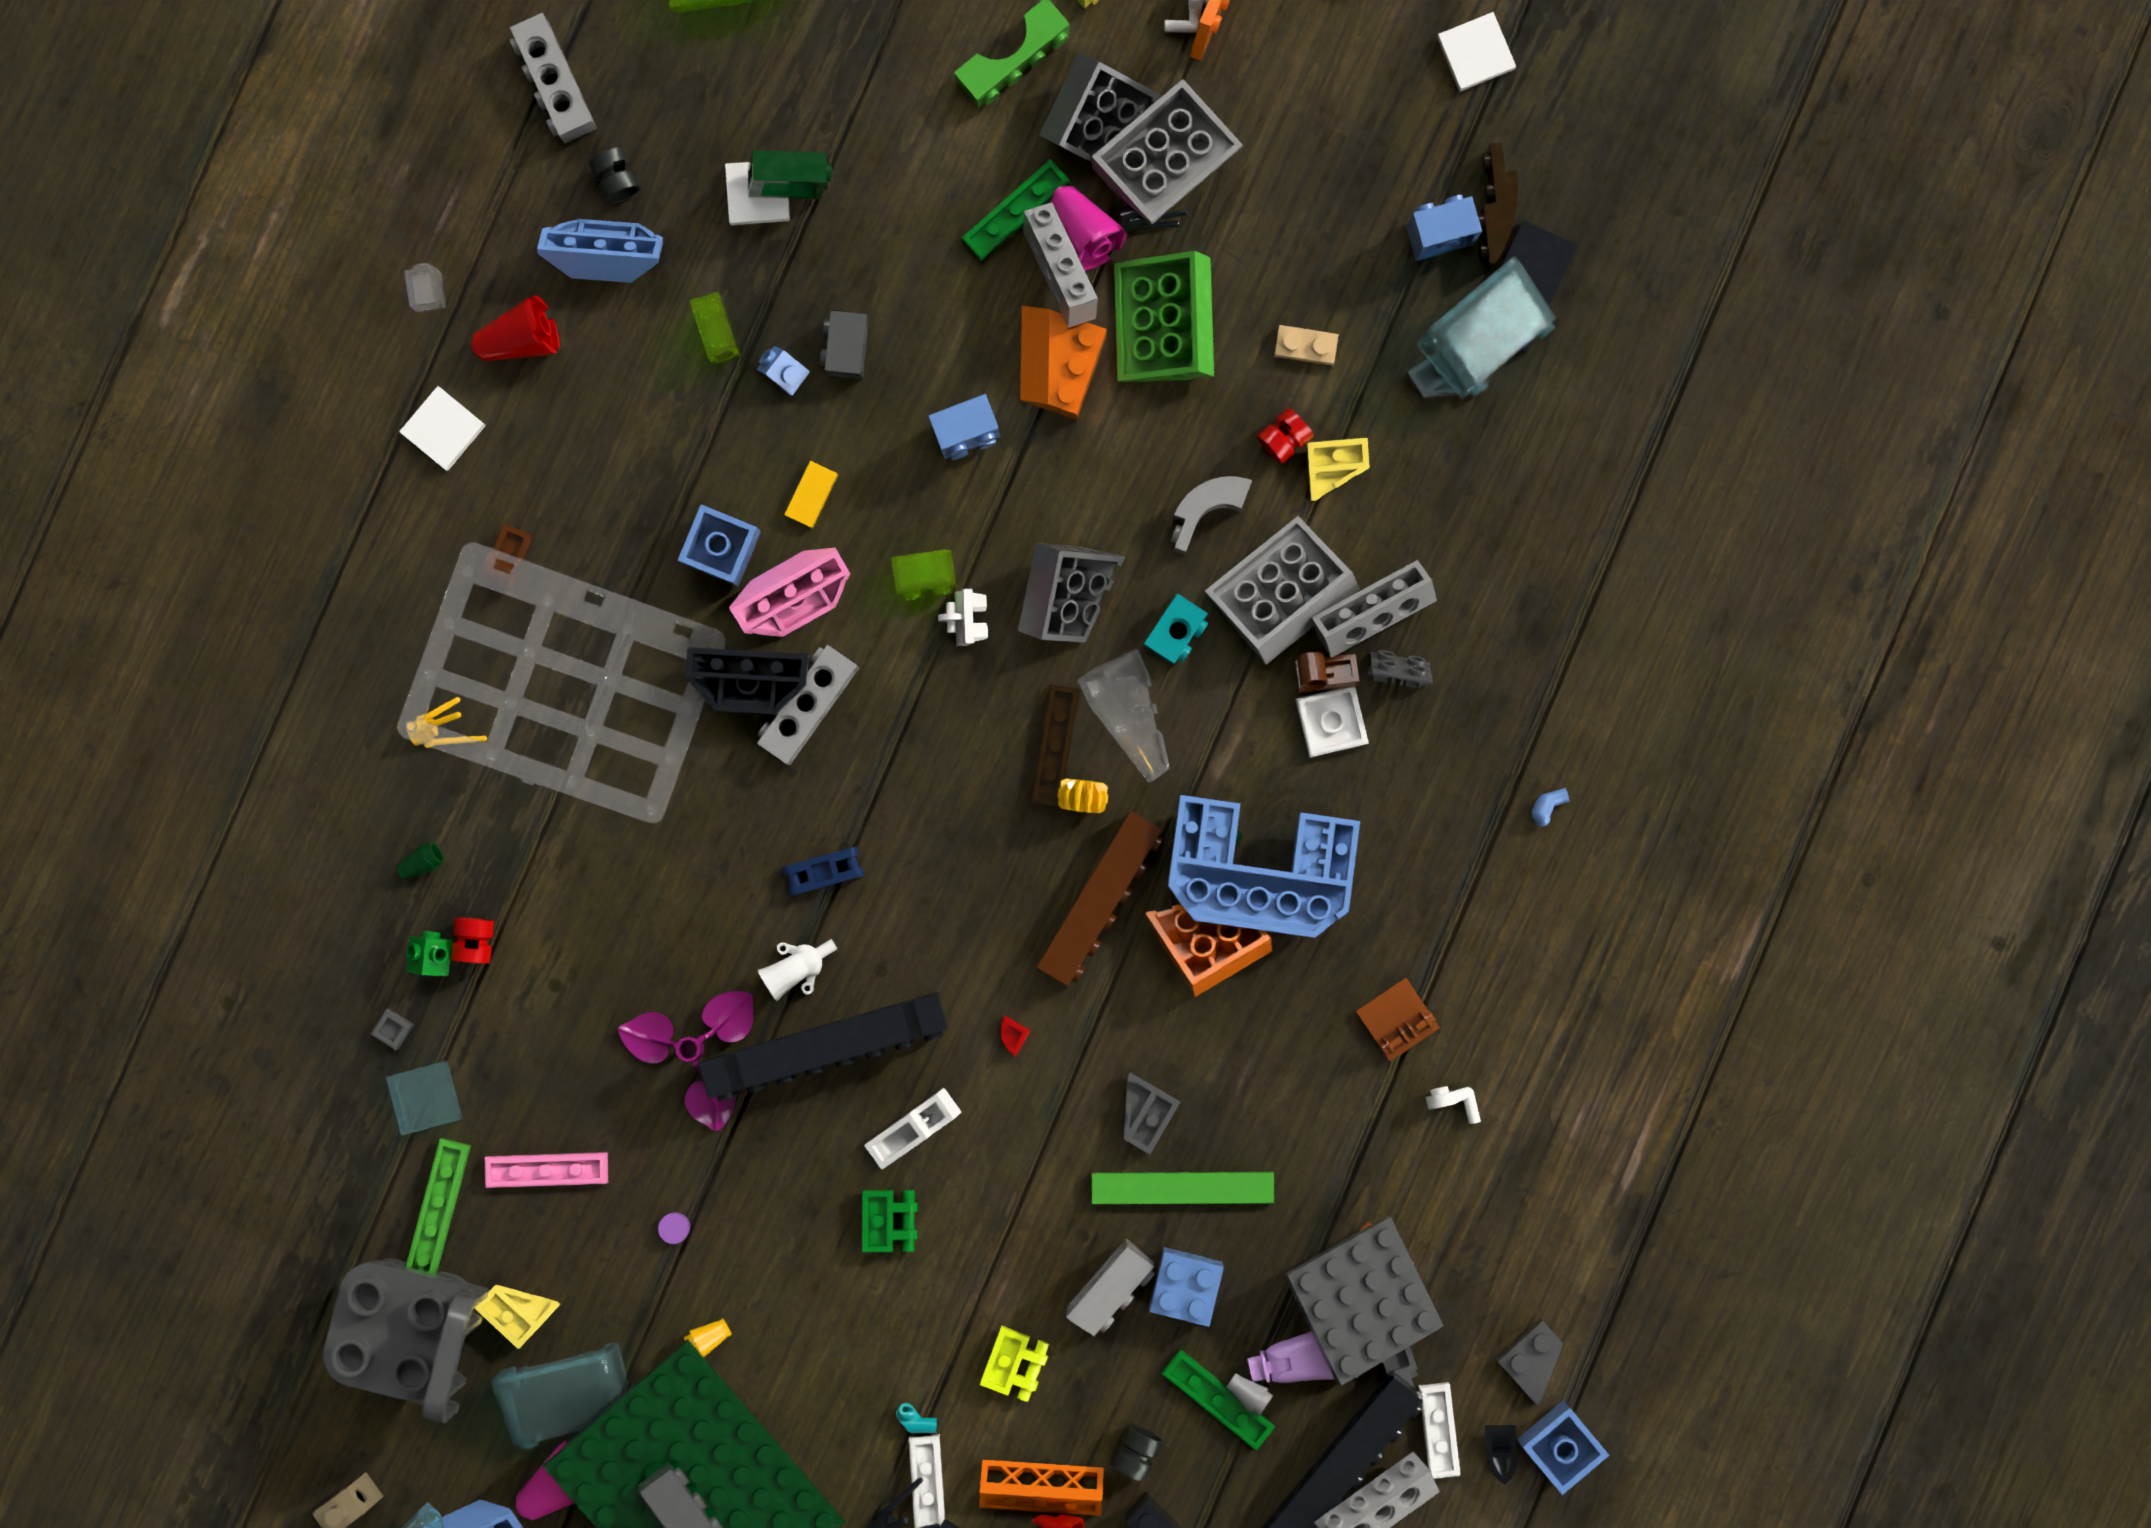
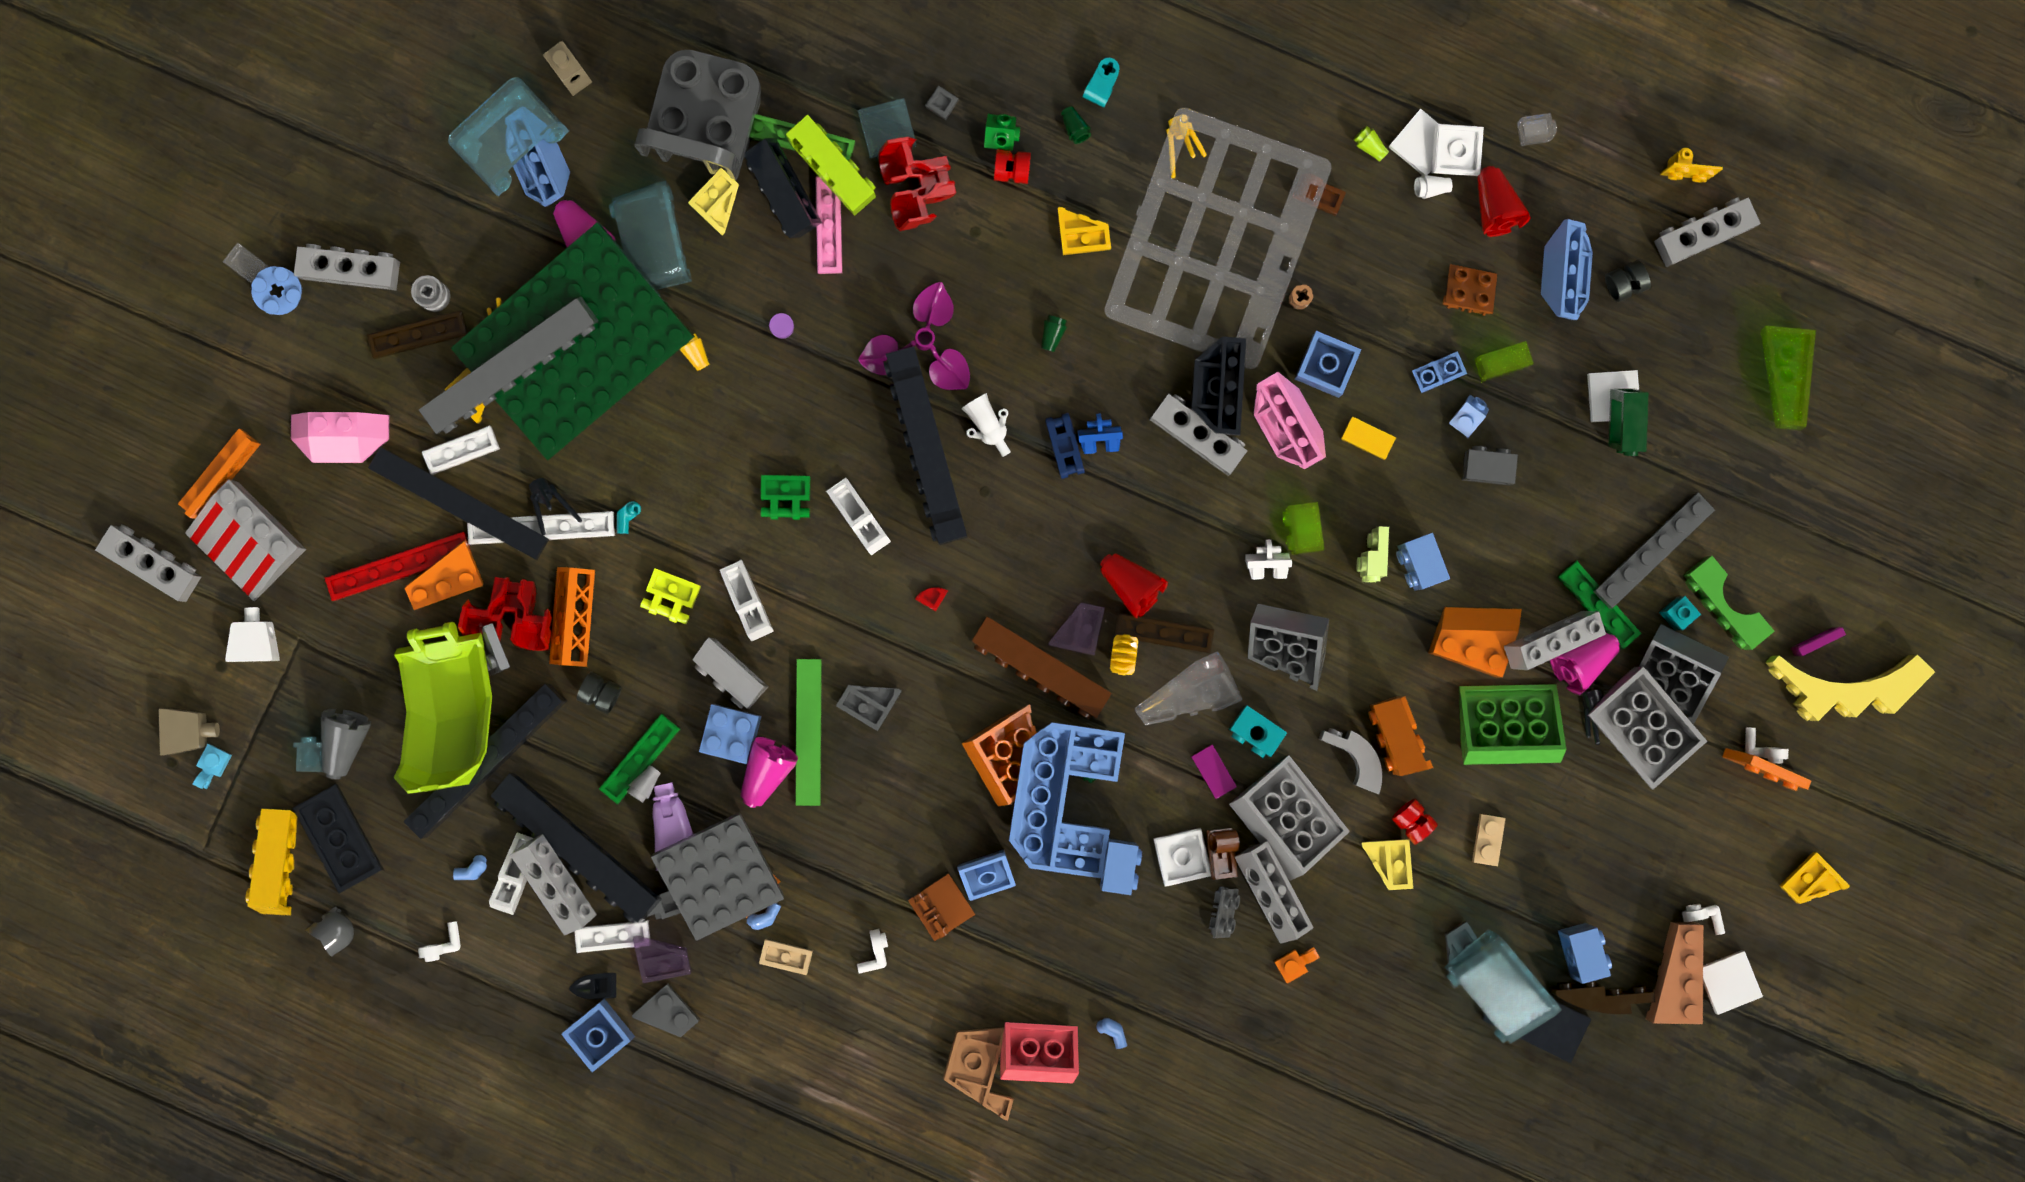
camera: 85 degrees right, 0 degrees up
none -> clear purple wing [633,935,692,983]
none -> white slope [720,560,774,641]
none -> dark pink cone [740,737,798,808]
none -> black brick [744,138,822,238]
none -> medium blue arm [747,903,781,930]
none -> tan plate [759,939,813,975]
none -> lime wedge [786,115,876,216]
none -> red piece [878,137,956,231]
none -> medium nougat wing [943,1027,1014,1121]
none -> medium blue slope [957,850,1016,901]
none -> coral slope [1000,1022,1079,1083]
none -> dark green cone [1041,315,1067,352]
none -> clear purple wing [1049,603,1105,655]
none -> yellow wing [1058,207,1111,255]
none -> blue hips [1077,413,1123,454]
none -> teal piece [1083,58,1120,107]
none -> red cone [1100,553,1168,618]
none -> medium blue brick [1100,839,1142,895]
none -> magenta tile [1191,745,1237,799]
none -> orange plate [1274,947,1320,983]
none -> medium nougat bush [1289,285,1313,310]
none -> lime cone [1353,126,1389,162]
none -> yellowish green plate [1356,526,1389,582]
none -> orange wedge [1368,696,1433,776]
none -> medium blue slope [1412,351,1467,393]
none -> white cone [1414,175,1452,199]
none -> white tile [1432,124,1484,176]
none -> dark orange hinge [1442,264,1497,316]
none -> dark grey plate [1593,492,1715,609]
none -> nougat wedge [1646,922,1703,1024]
none -> teal brick [1659,596,1701,631]
none -> yellow hinge [1661,148,1723,183]
none -> white plate [1682,904,1725,935]

